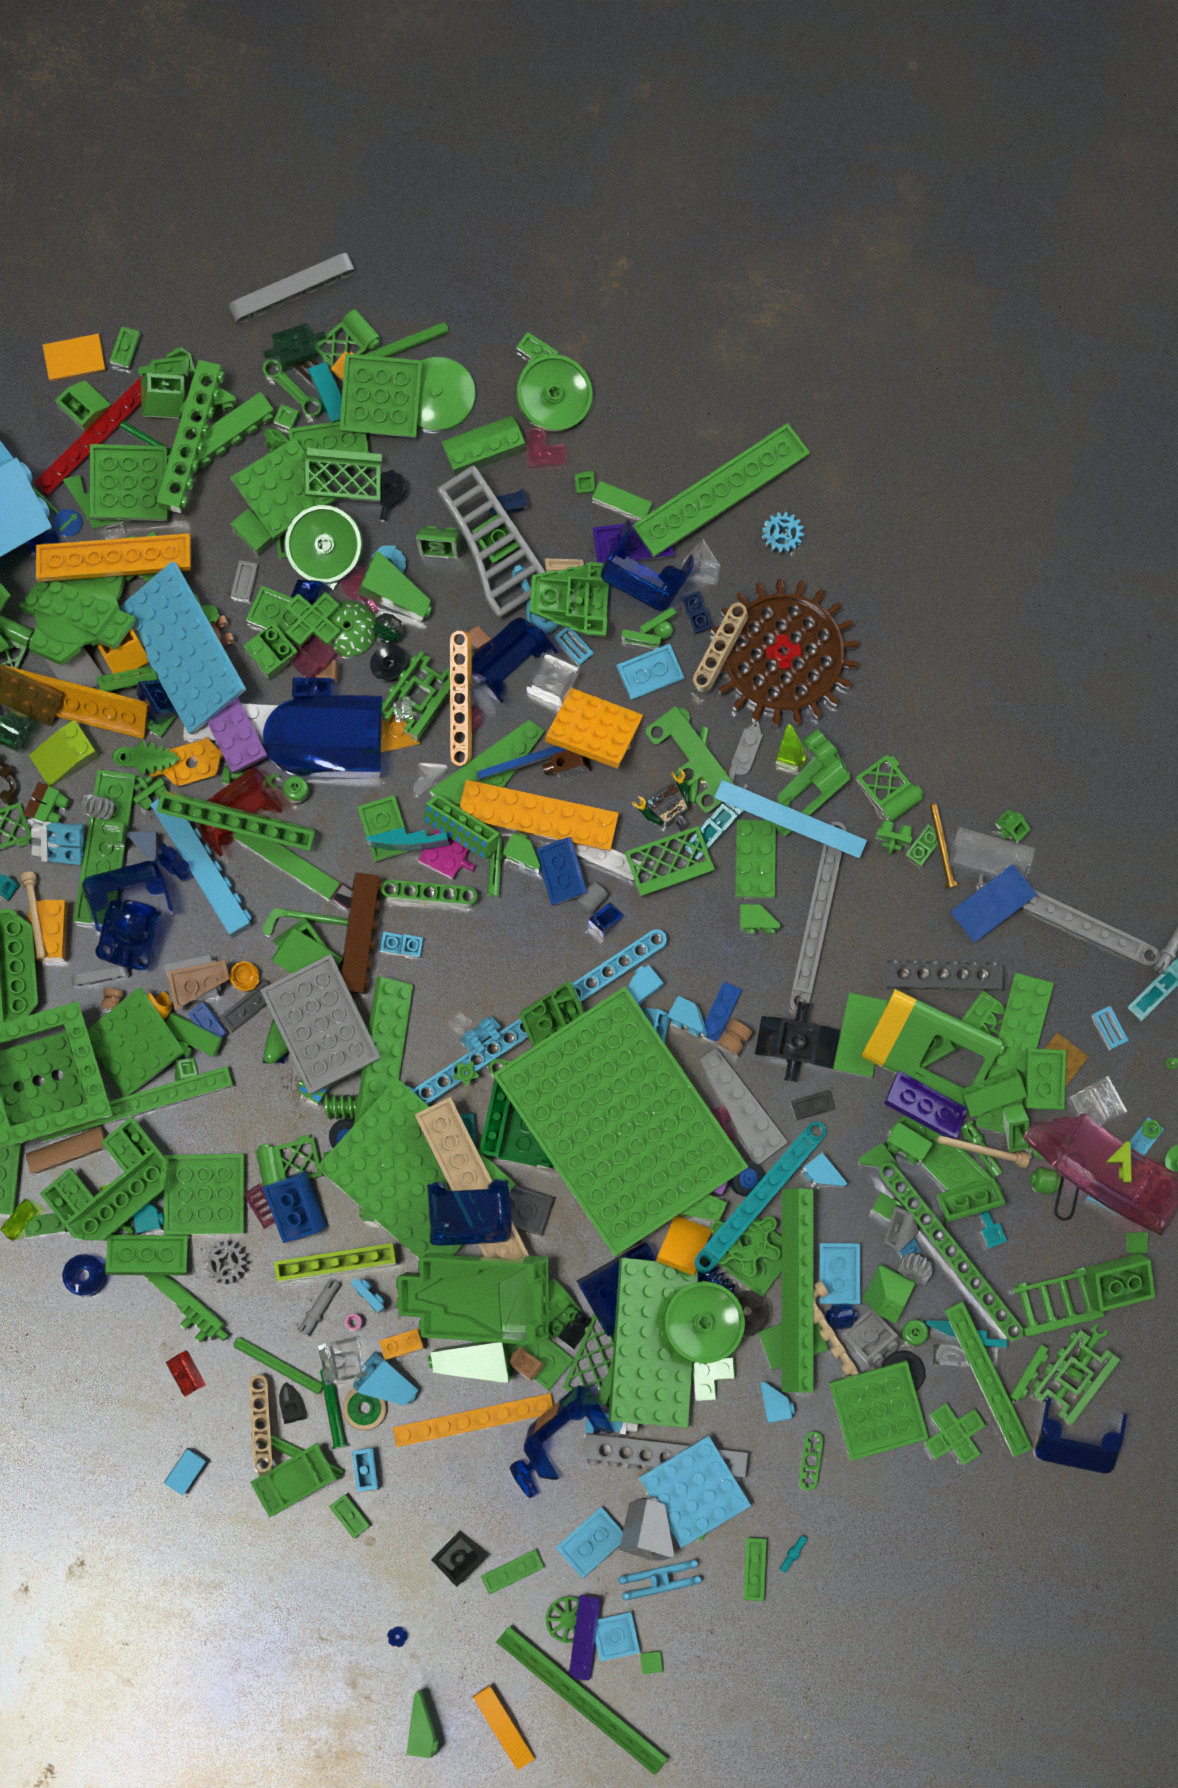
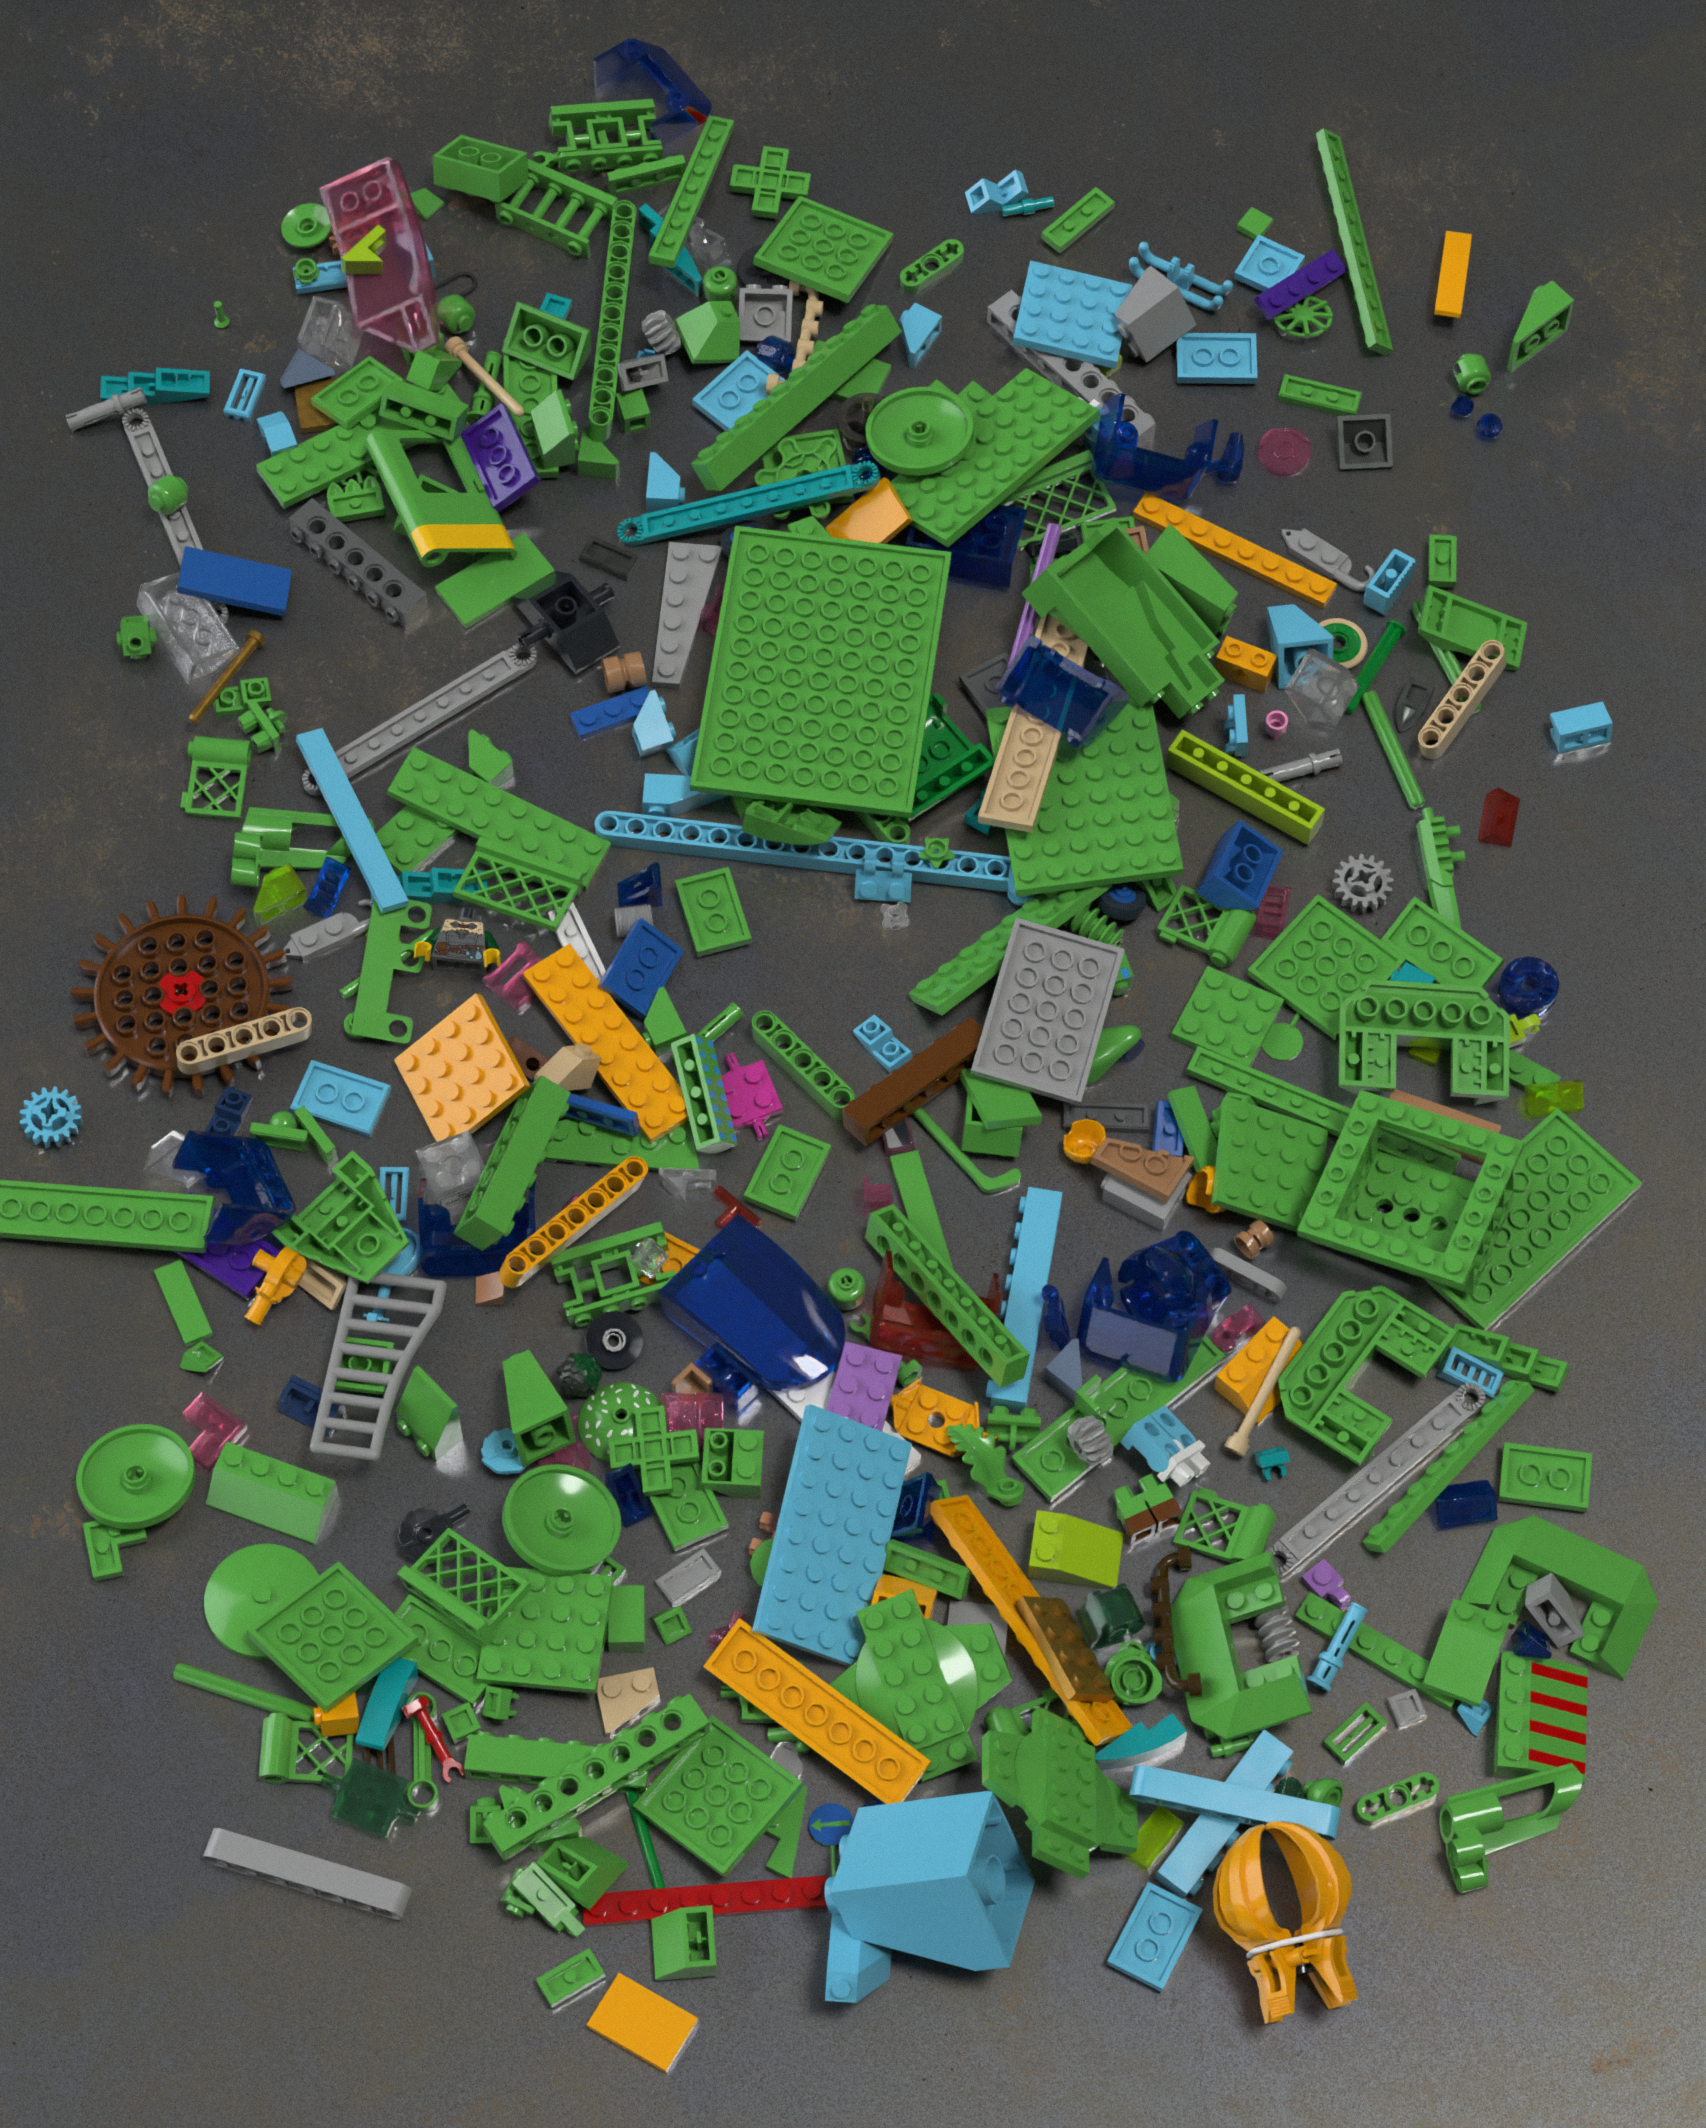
camera: 145 degrees left, 15 degrees down
teal slope [366,827,449,851] -> none
none -> bright green head [148,474,189,515]
none -> light orange pin [244,1246,307,1326]
none -> medium azure slope [256,411,297,457]
none -> sand blue slope [280,348,335,388]
none -> clear blue slope [303,856,352,919]
none -> bright green plate [387,747,611,891]
none -> red piece [401,1695,465,1783]
none -> bright green brick [453,1075,571,1251]
none -> bright green bracket [470,1797,502,1843]
none -> clear pink plate [482,941,543,1013]
none -> tan slope [534,1043,601,1091]
none -> tan wing [597,1667,660,1737]
none -> bright green slope [650,1605,693,1646]
none -> bright green plate [675,867,752,957]
none -> clear pink arm [708,1611,747,1647]
none -> clear red piece [714,1186,762,1229]
none -> clear pink panel [862,1176,893,1216]
none -> medium azure slope [965,169,1029,215]
none -> medium lavender axle [1007,523,1062,677]
none -> bright green plate [1171,966,1284,1067]
none -> clear pink leg [1212,1303,1266,1356]
none -> clear pink tile [1258,427,1311,477]
none -> bright green piece [1262,1012,1303,1061]
none -> light grey plate [1281,528,1376,591]
none -> clear blue hinge [1451,393,1474,417]
none -> bright green head [1453,353,1491,394]
none -> lime plate [1509,1014,1541,1048]

